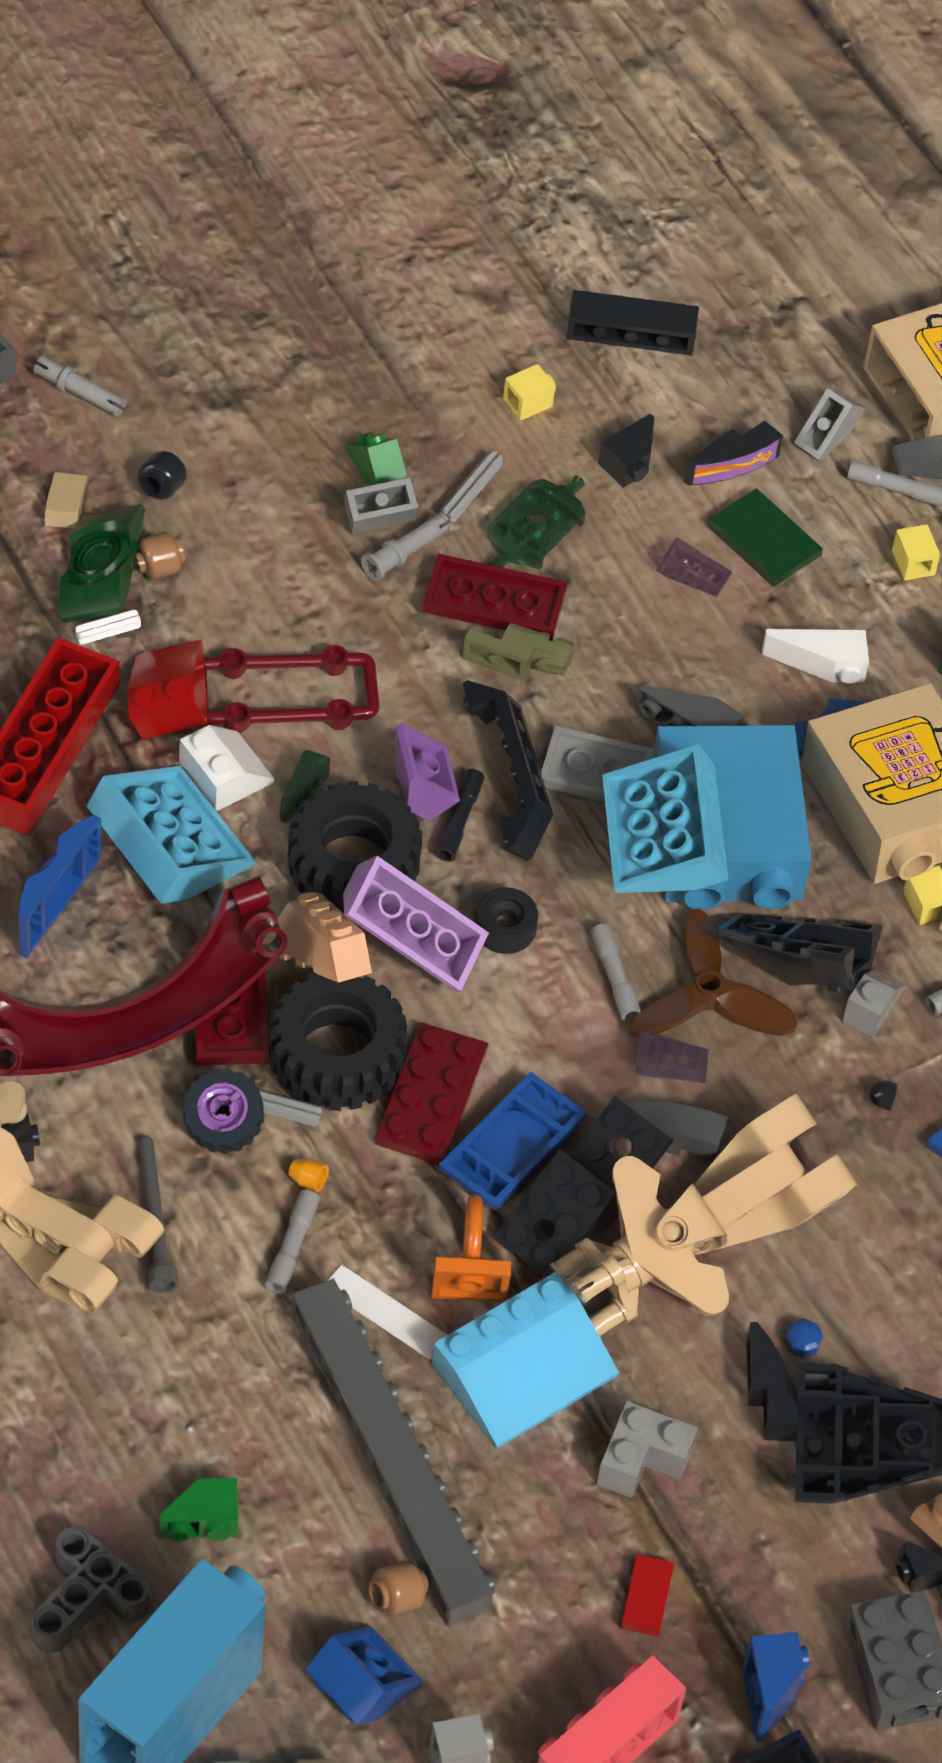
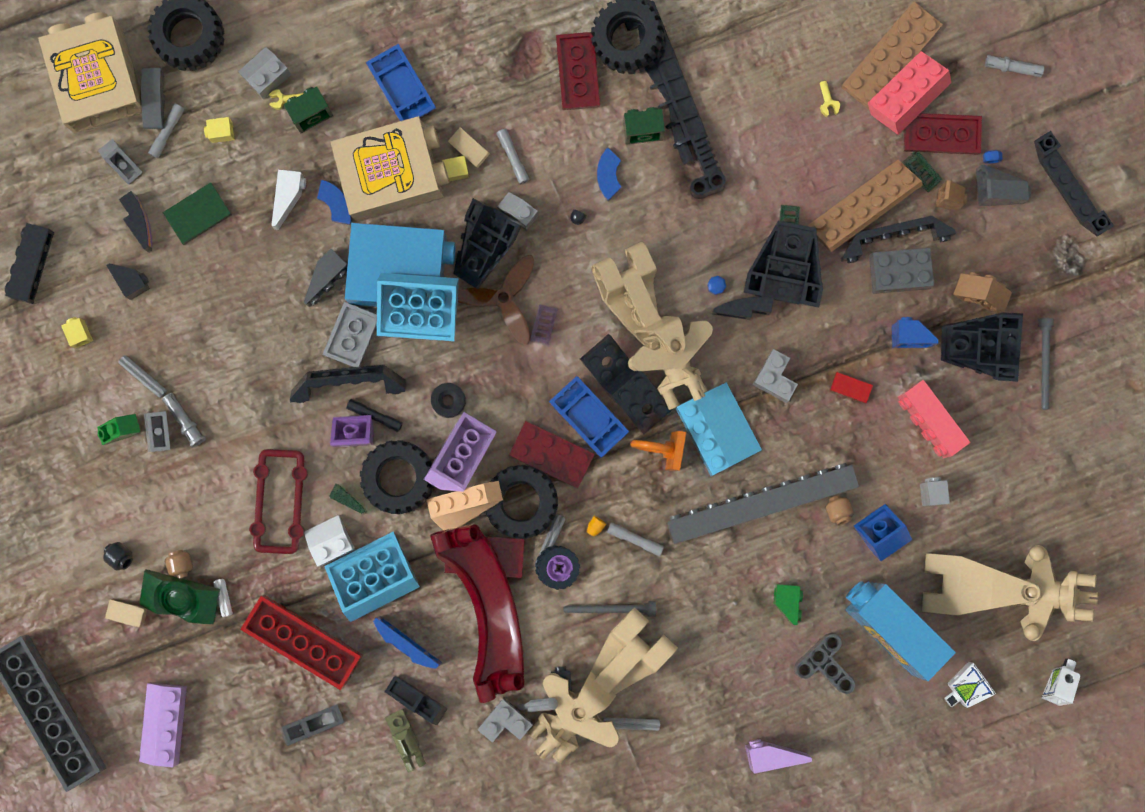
camera: 75 degrees left, 30 degrees up
light grey pin [33,355,127,417] -> none
red slope [128,639,207,740] -> none
white sticker [328,1264,447,1360] -> none
dark red plate [422,553,568,641] -> none
olive plate [462,623,575,681] -> none
clear green plate [487,476,586,569] -> none
light grey piece [590,923,641,1022] -> none
dark grey slope [624,1100,729,1160] -> none
slope [655,537,732,597] -> none

